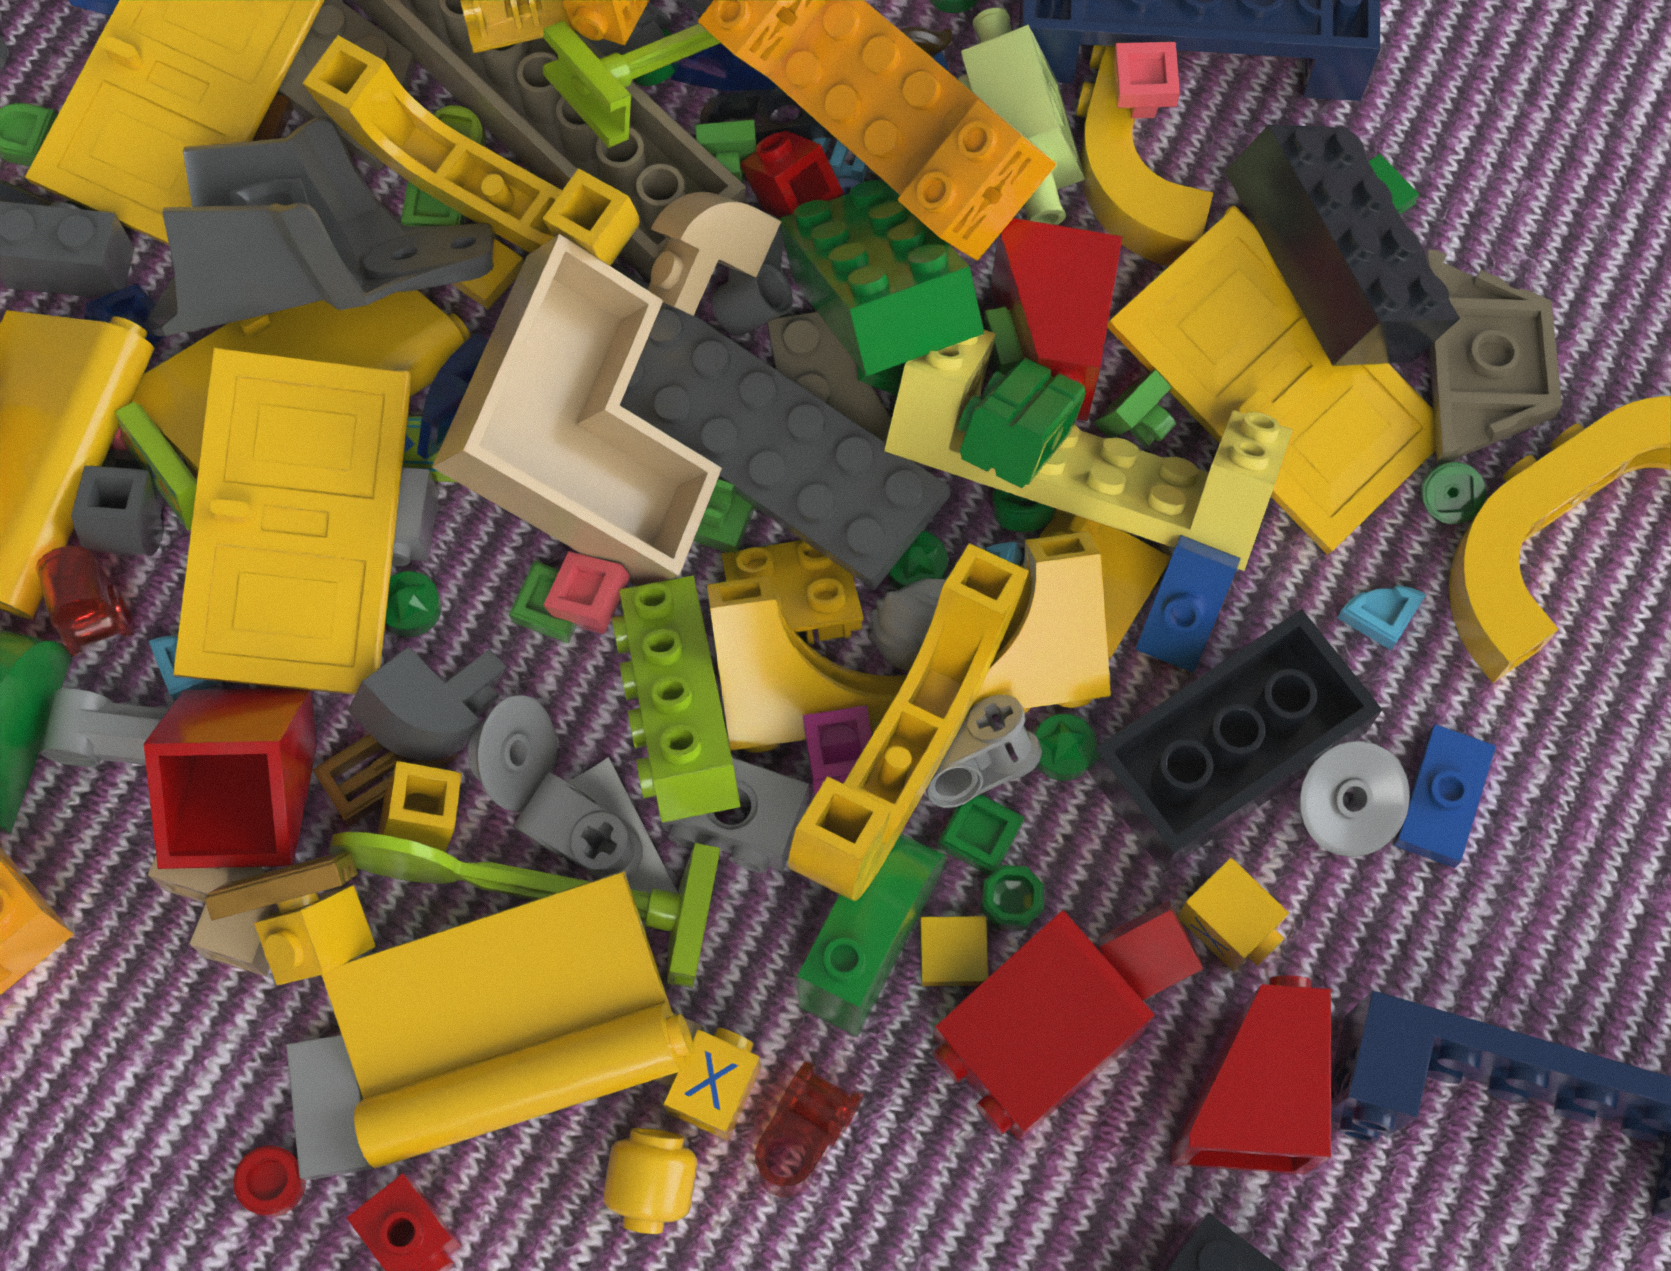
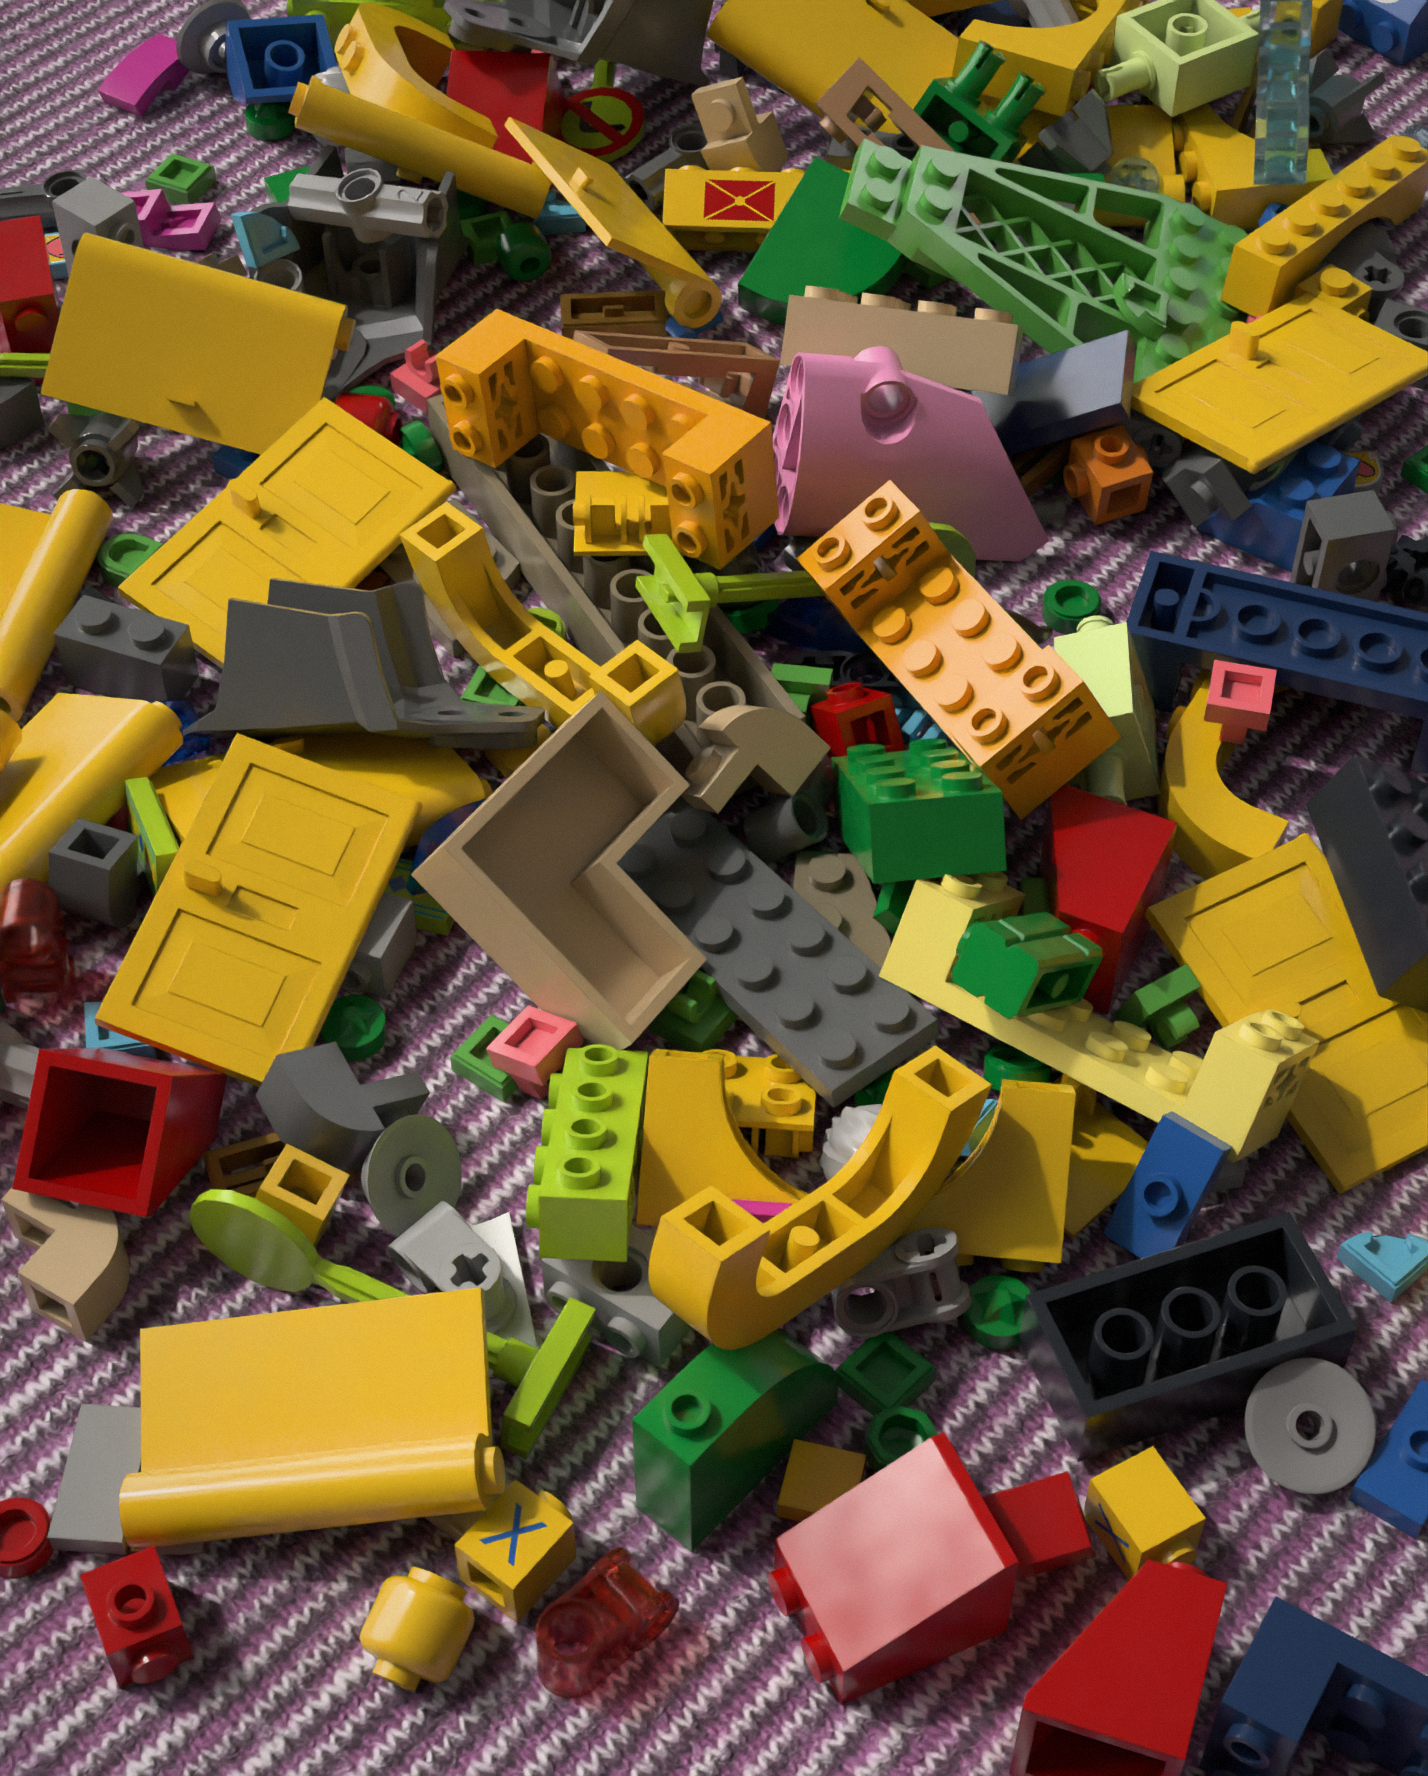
camera: 15 degrees right, 20 degrees down
pearl gold tile [205,850,358,921] -> none
yellow brick [254,885,376,985] -> none

